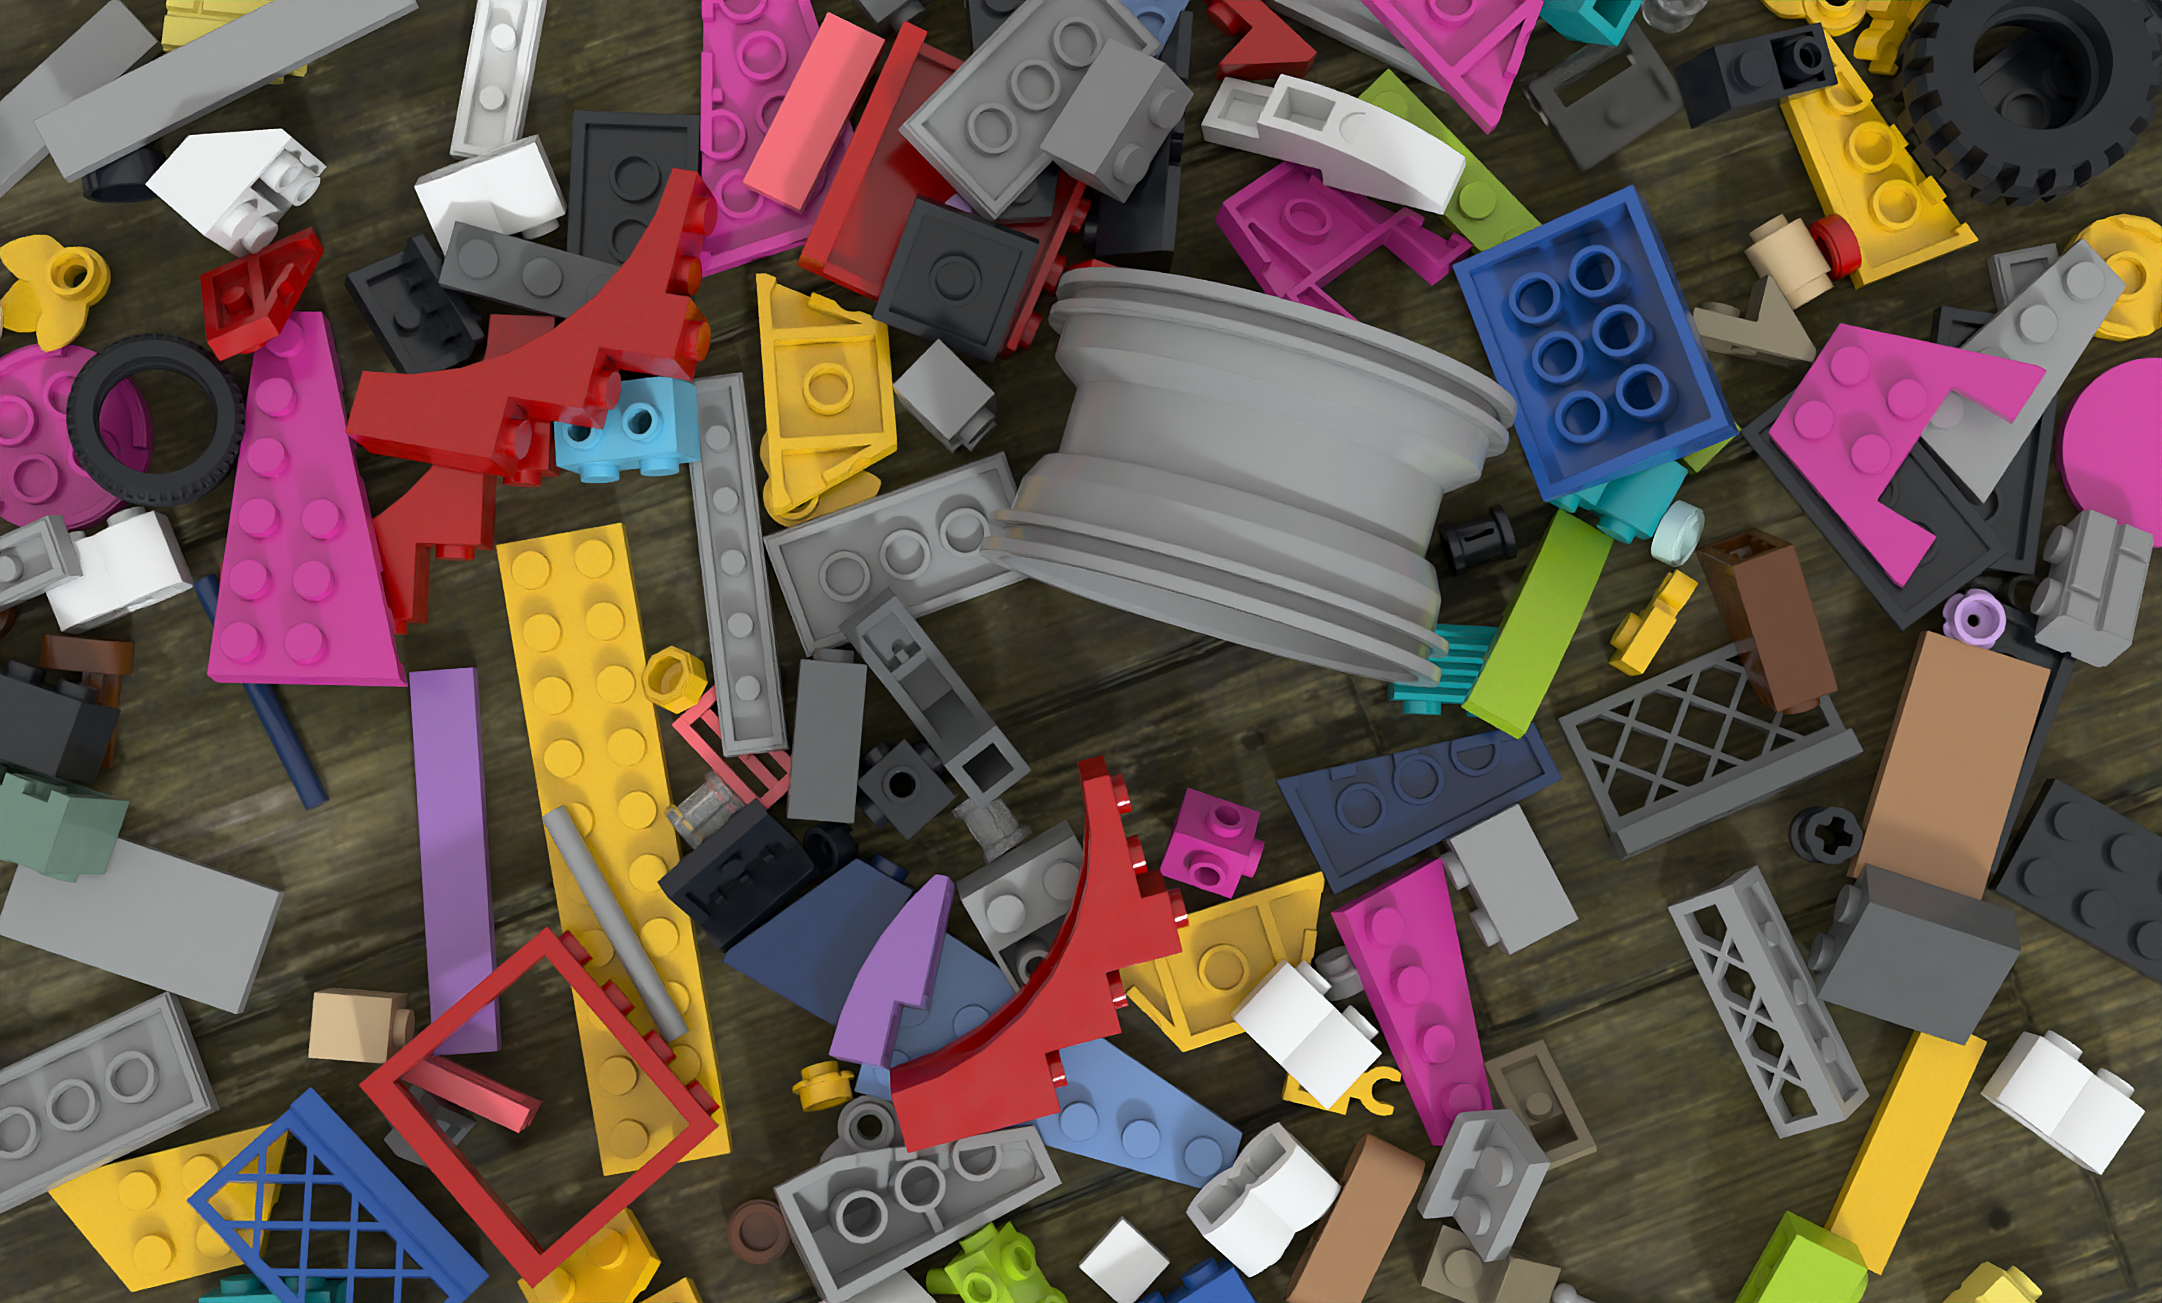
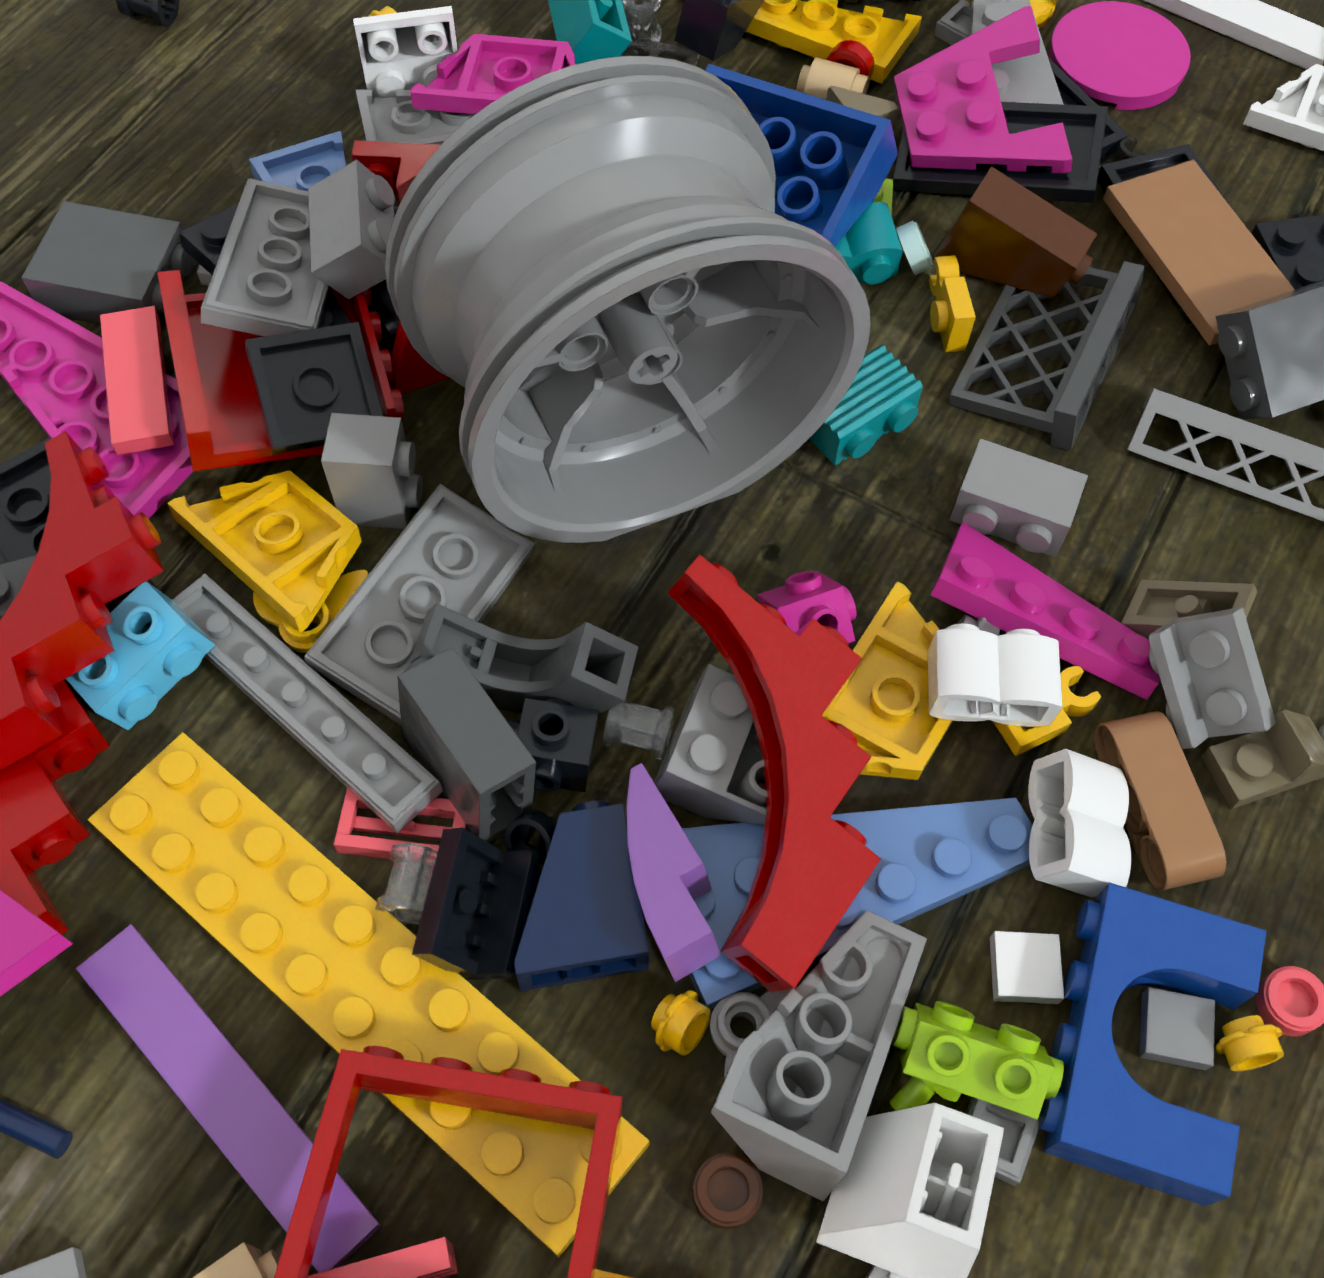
camera: 35 degrees left, 25 degrees down
light grey bar [541,805,689,1043] -> none
yellow tile [641,646,708,714] -> none
dark blue wing [1274,722,1562,895] -> none
lime slope [1461,508,1614,739] -> none
black bush [1788,806,1863,865] -> none
lavender plate [1942,589,2006,650] -> none
light grey brick [2031,509,2154,667] -> none

